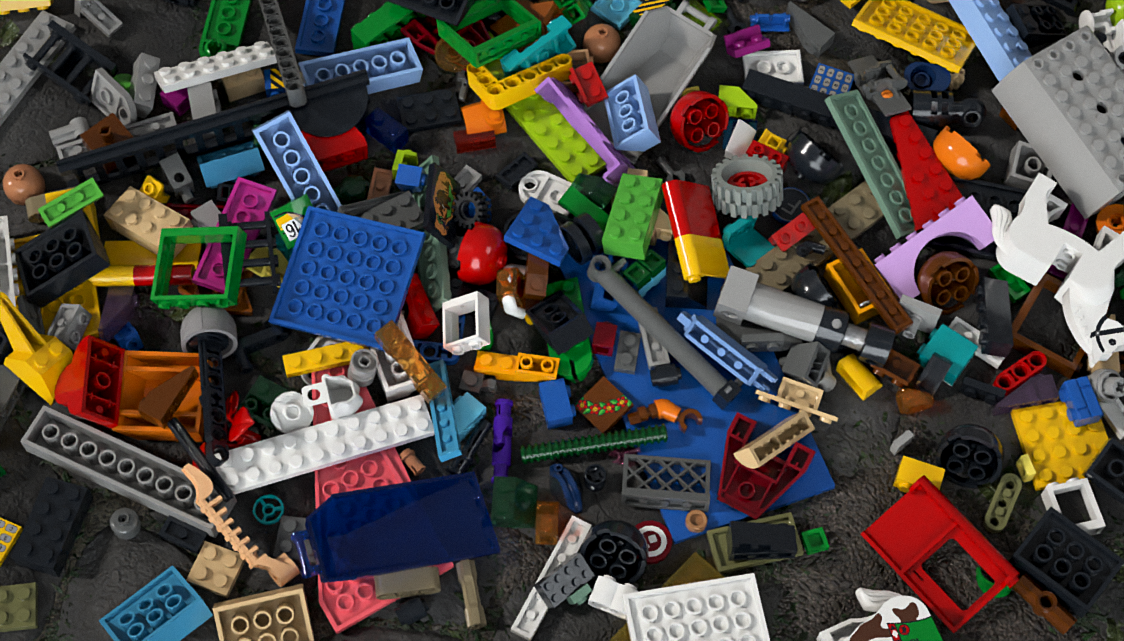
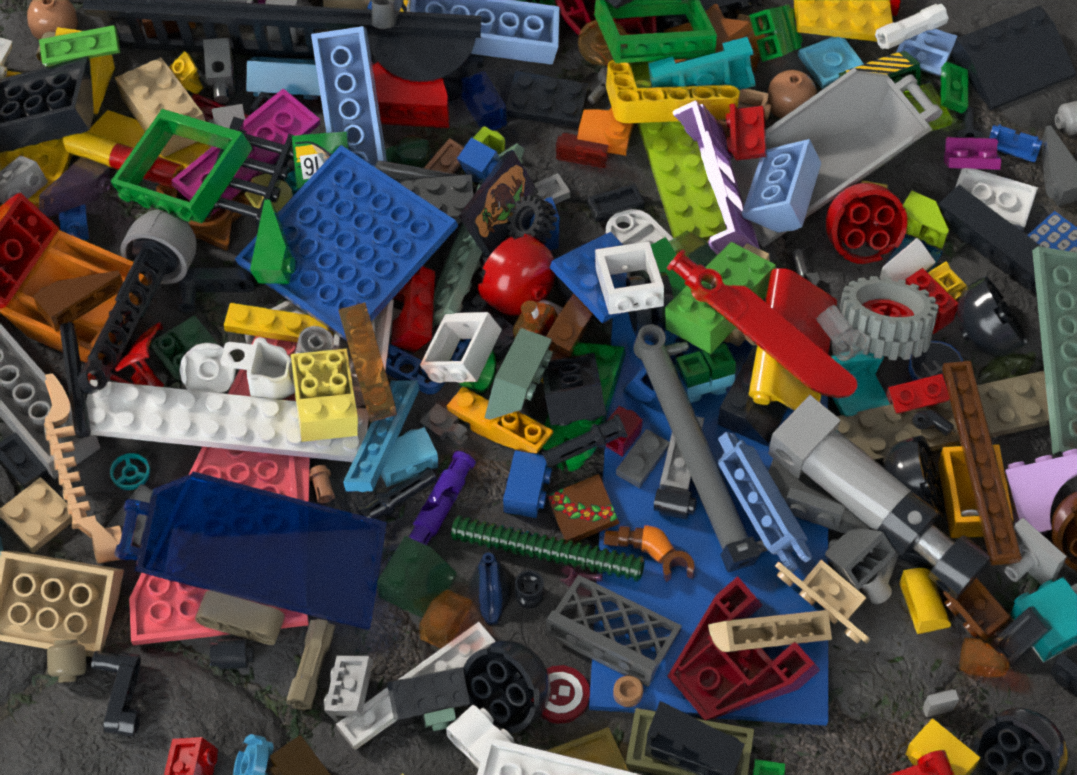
camera: 25 degrees right, 5 degrees down
none -> green slope [250,200,295,284]
none -> light yellow slope [291,348,358,442]
none -> light grey bracket [324,656,374,722]
none -> sand green slope [484,328,553,420]
none -> black pin [542,414,628,469]
none -> white window [595,241,664,315]
none -> red piece [667,249,857,398]
none -> clear piece [816,305,869,361]

